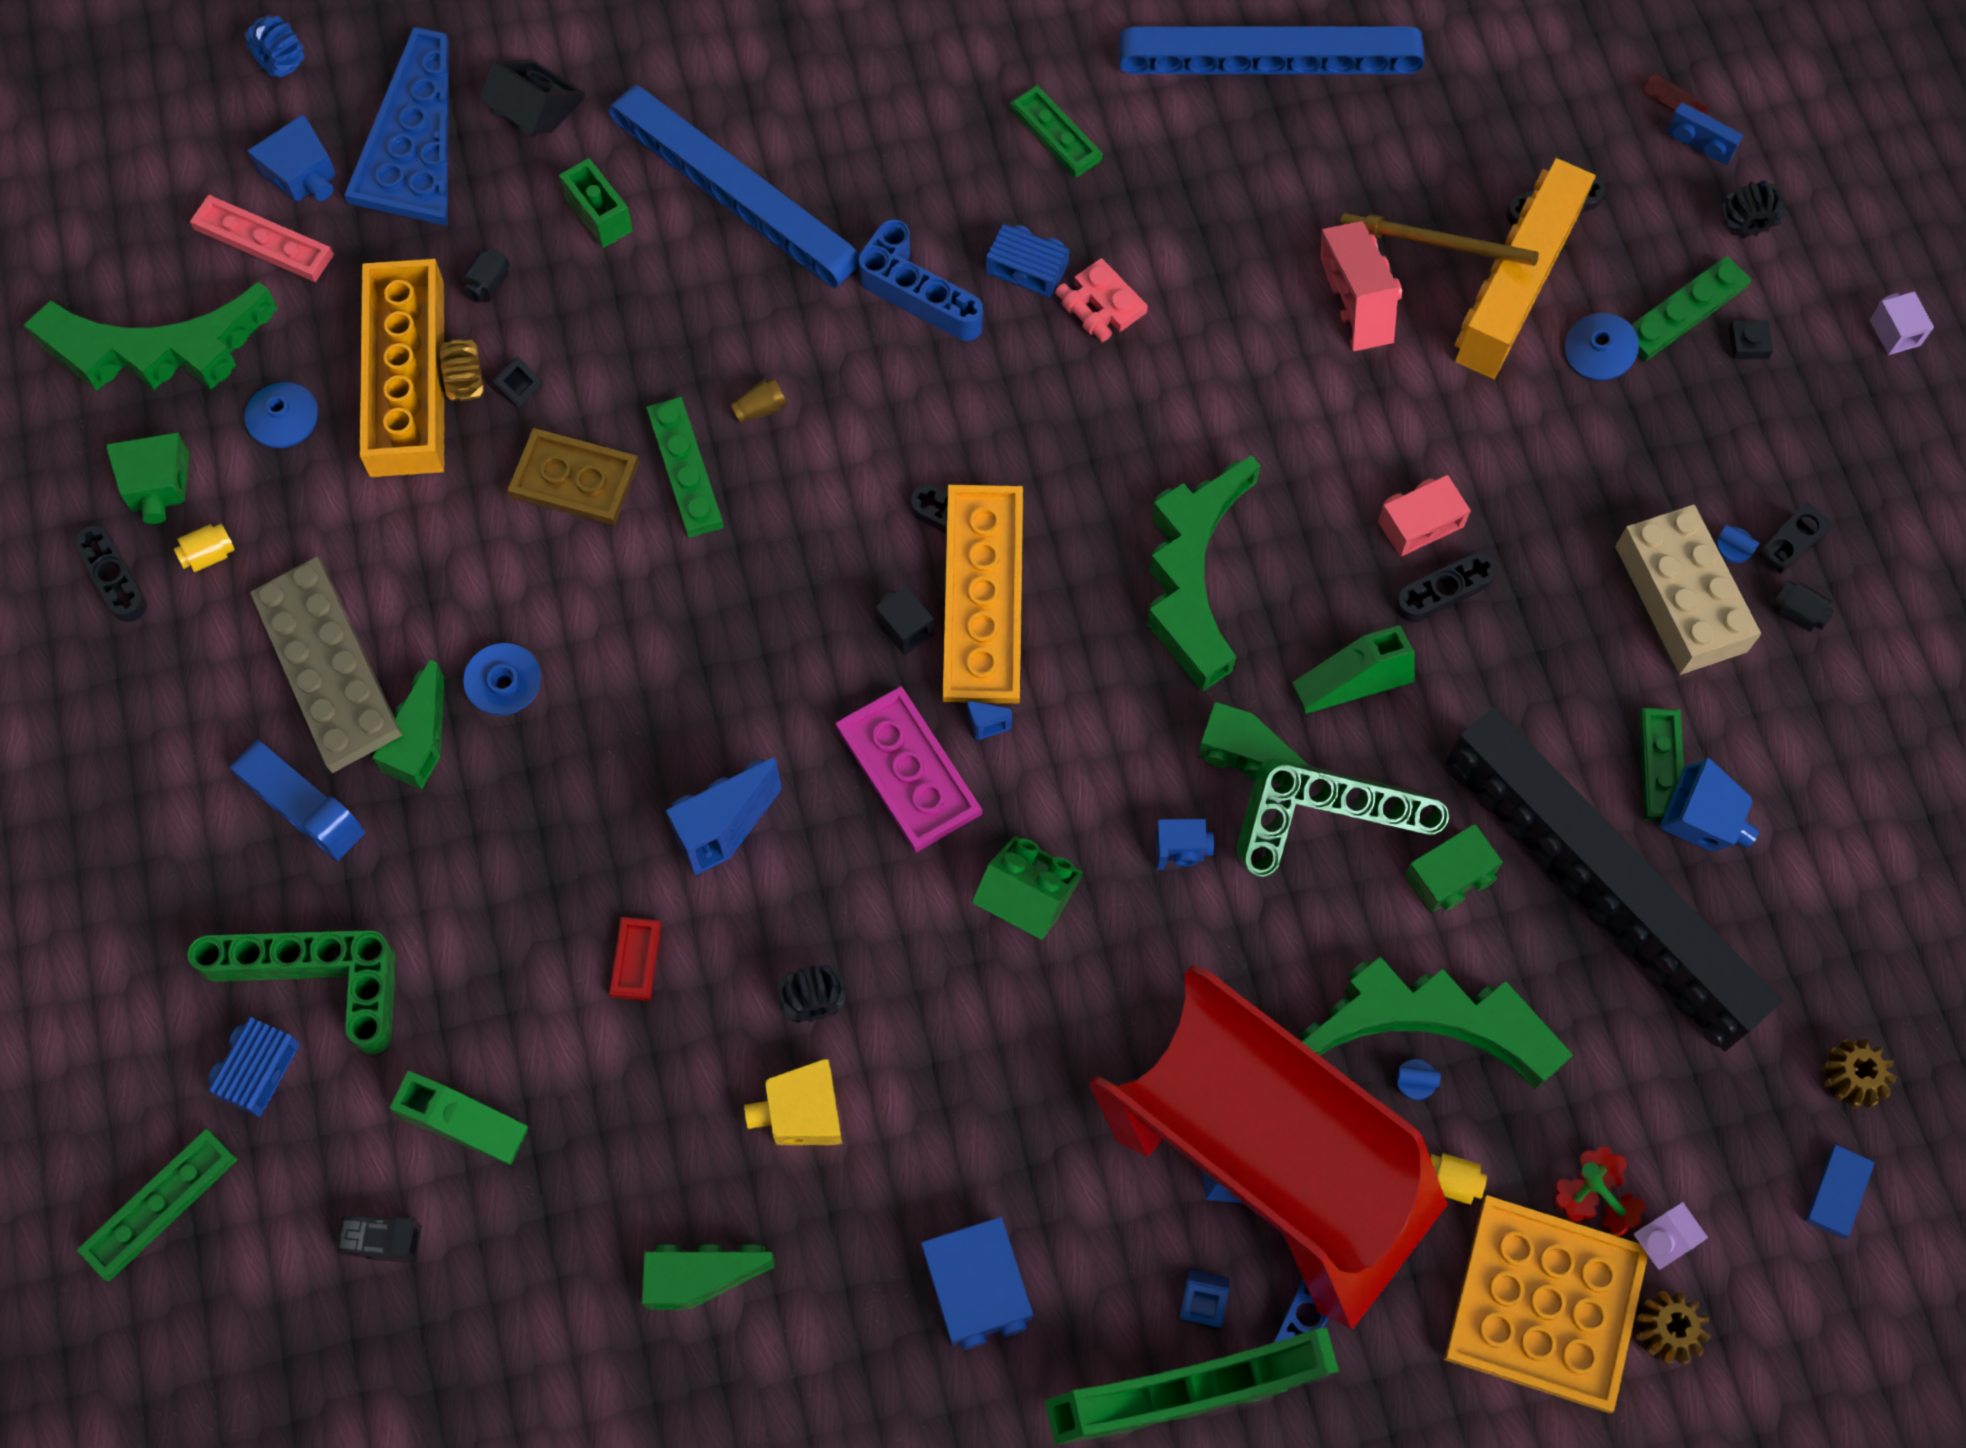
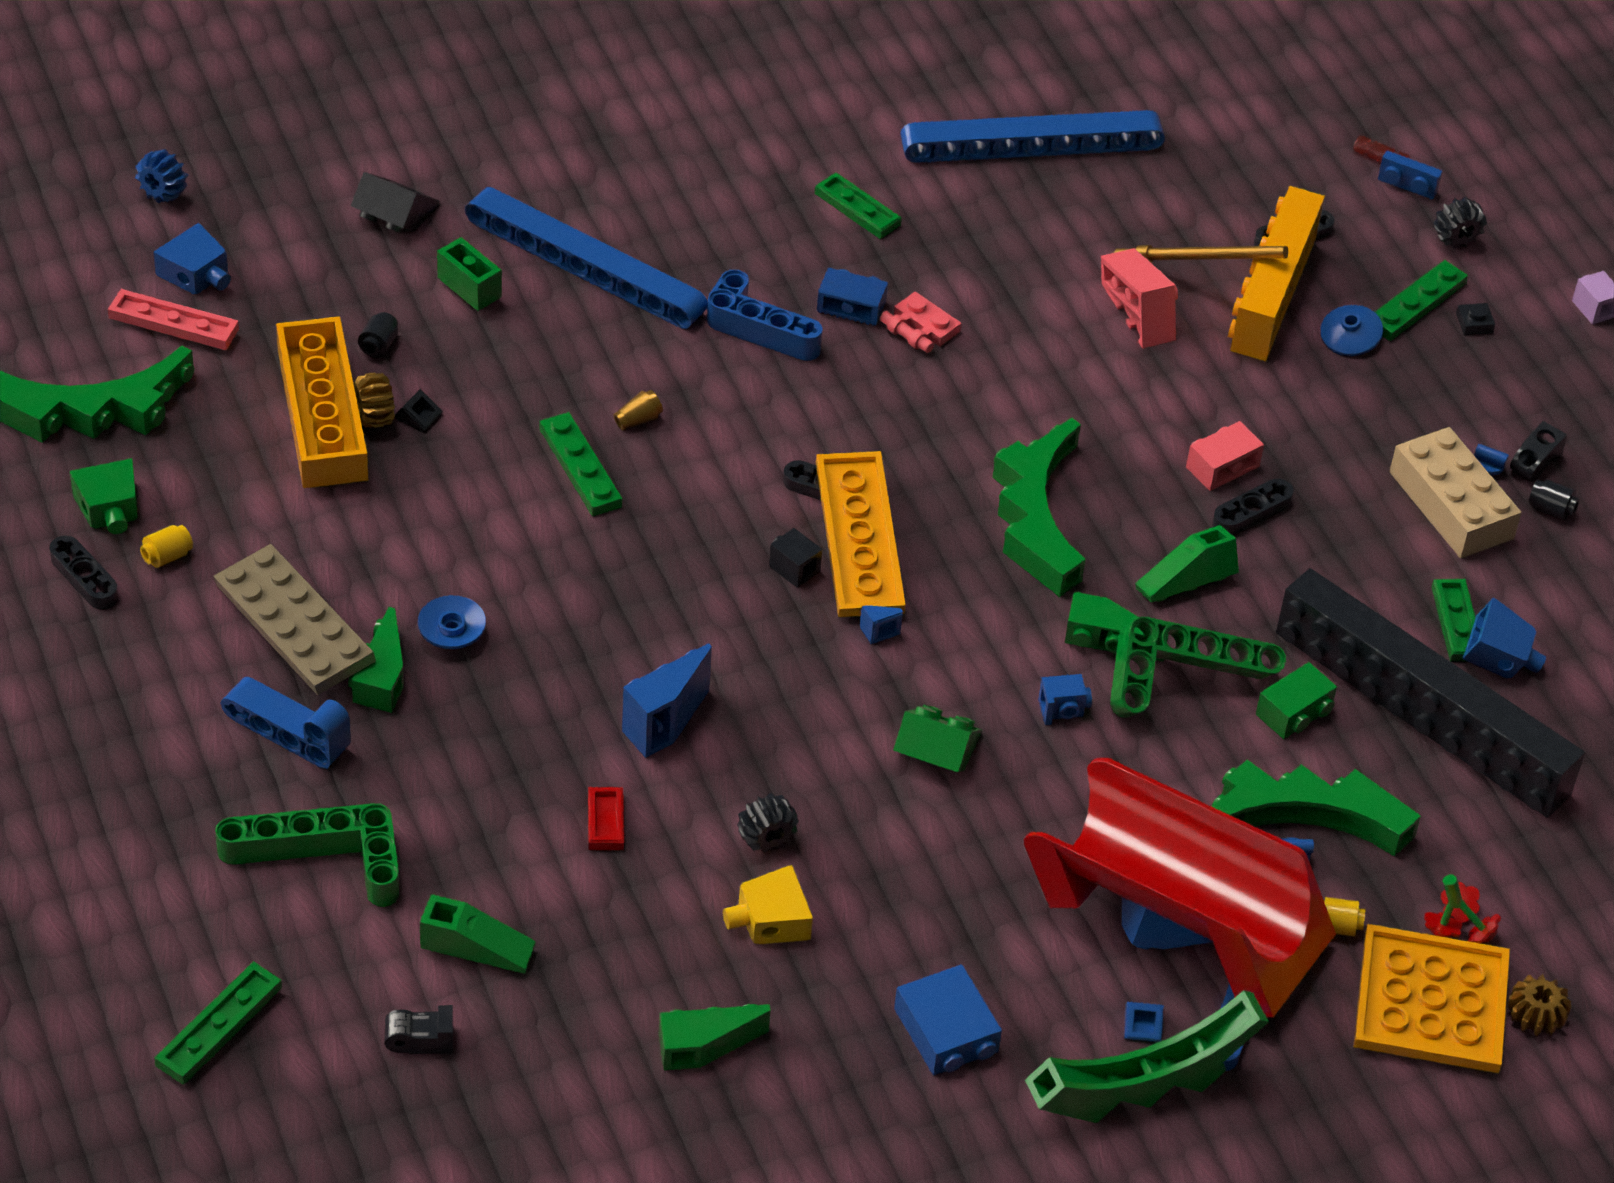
camera: 10 degrees left, 20 degrees down
blue brick [207,1017,300,1117] -> none
blue dish [244,382,319,448] -> none
blue wing [344,27,449,226] -> none
pearl gold plate [507,428,640,526] -> none
dark pink plate [835,686,982,853] -> none
lavender brick [1634,1202,1708,1270] -> none

